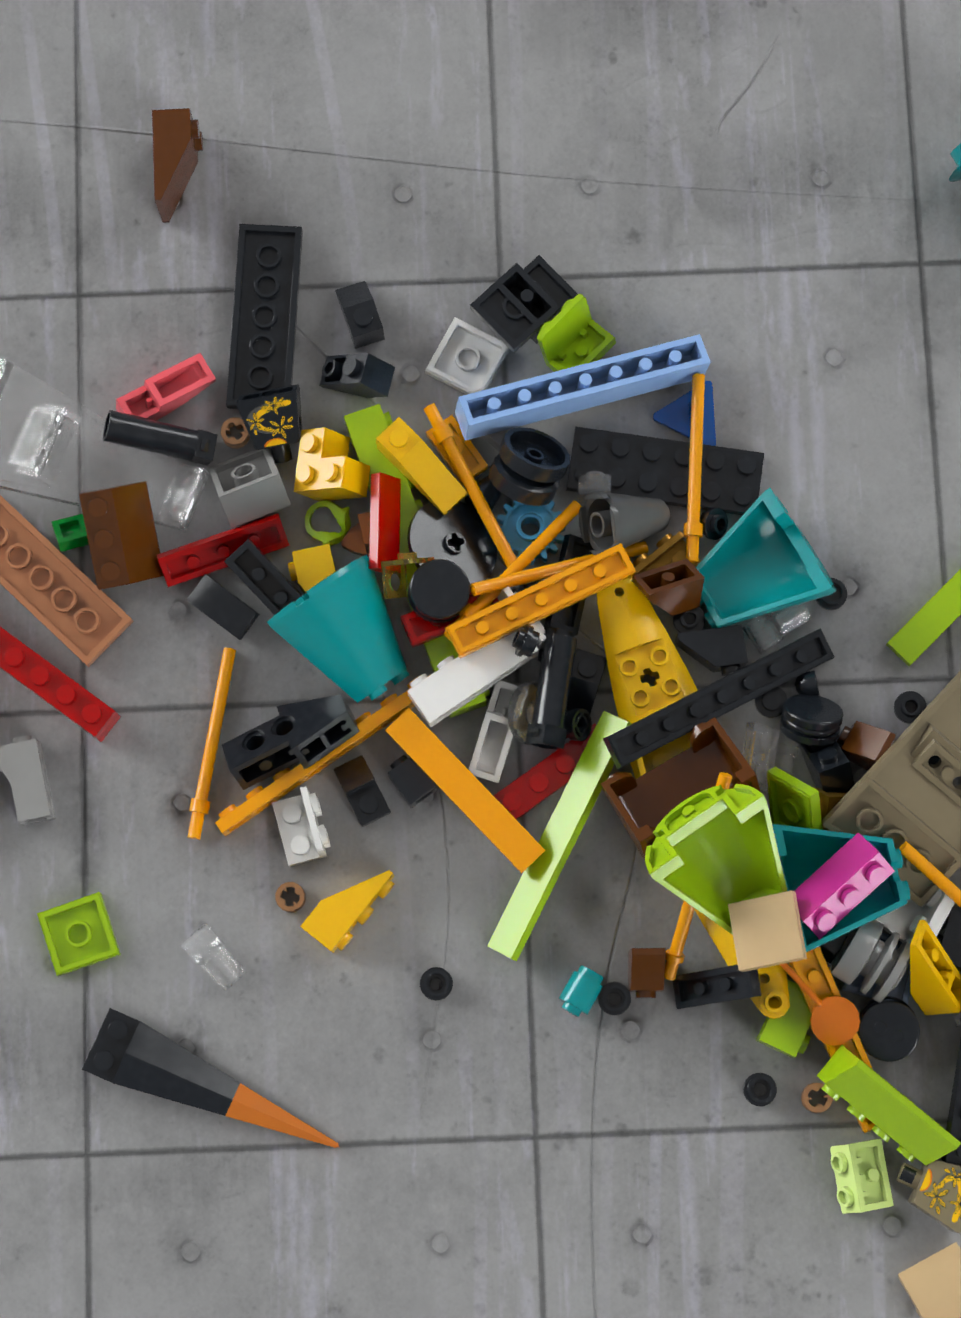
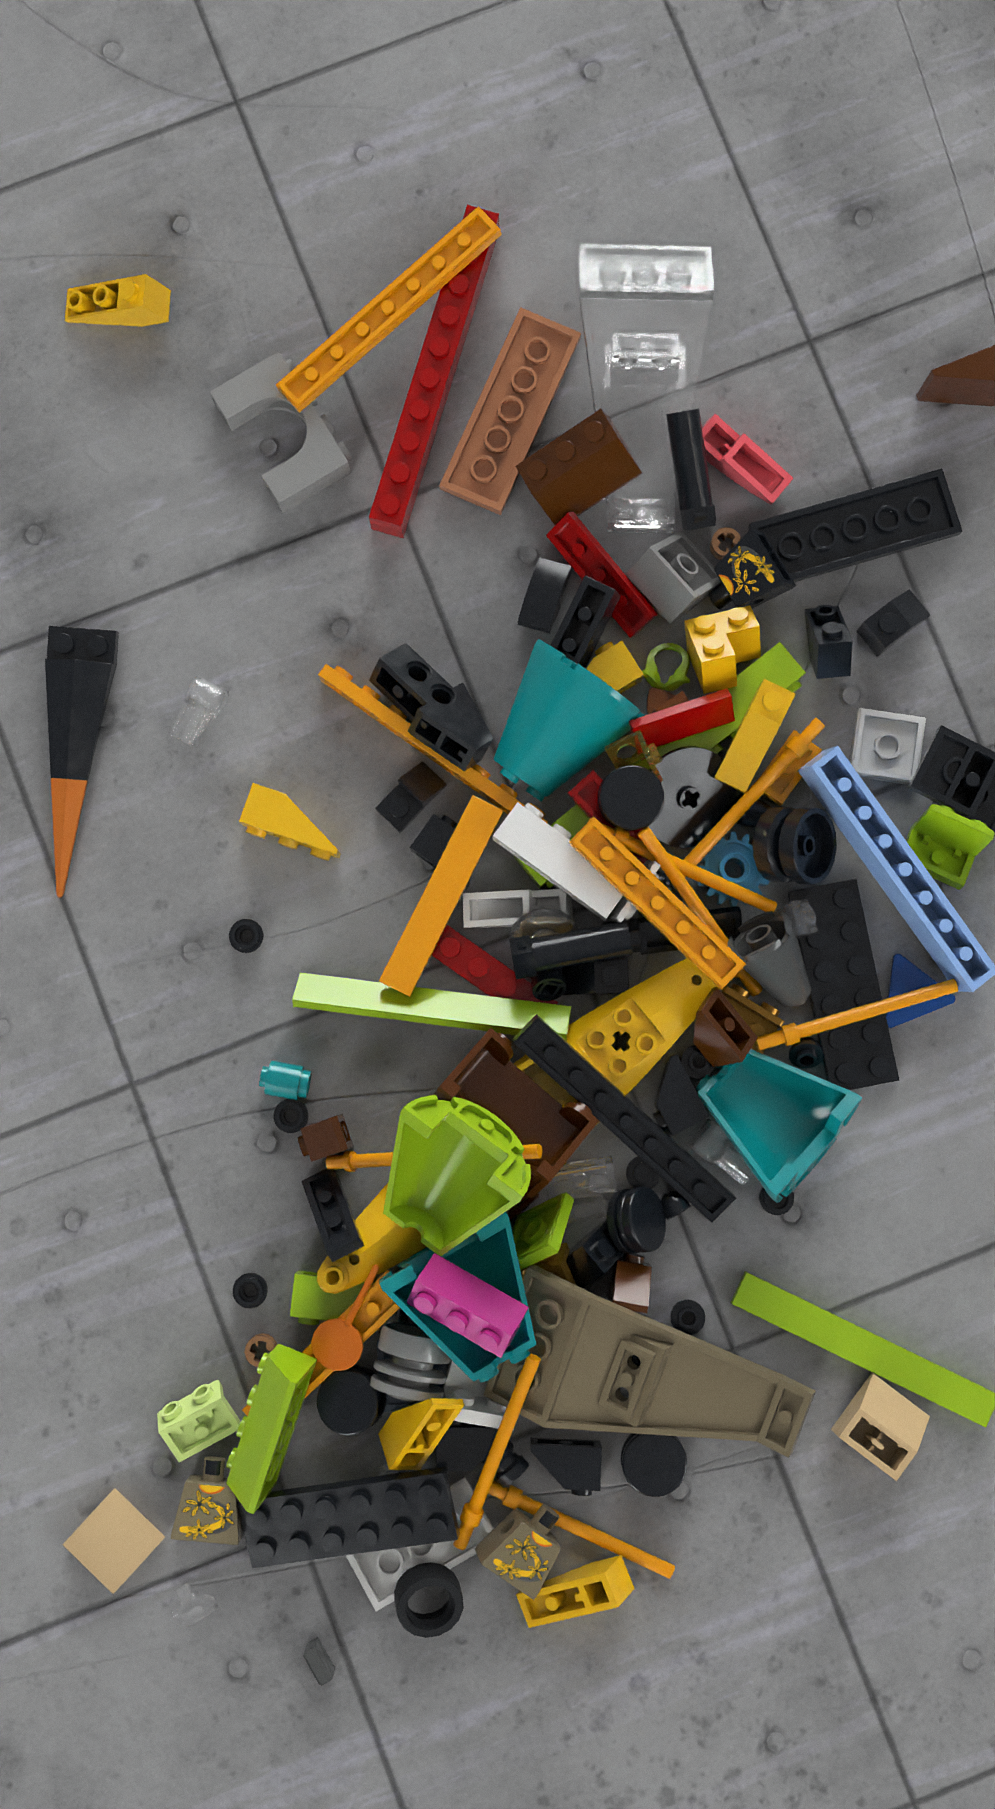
camera: 70 degrees right, 5 degrees up
lime tile [37,892,121,976] -> none
green plate [51,513,89,552] -> none
light orange bar [187,647,236,840] -> none
white bracket [272,786,331,867] -> none
medium nougat bush [275,882,306,912] -> none
black plate [512,625,540,657] -> none
tan tile [728,890,807,972] -> none

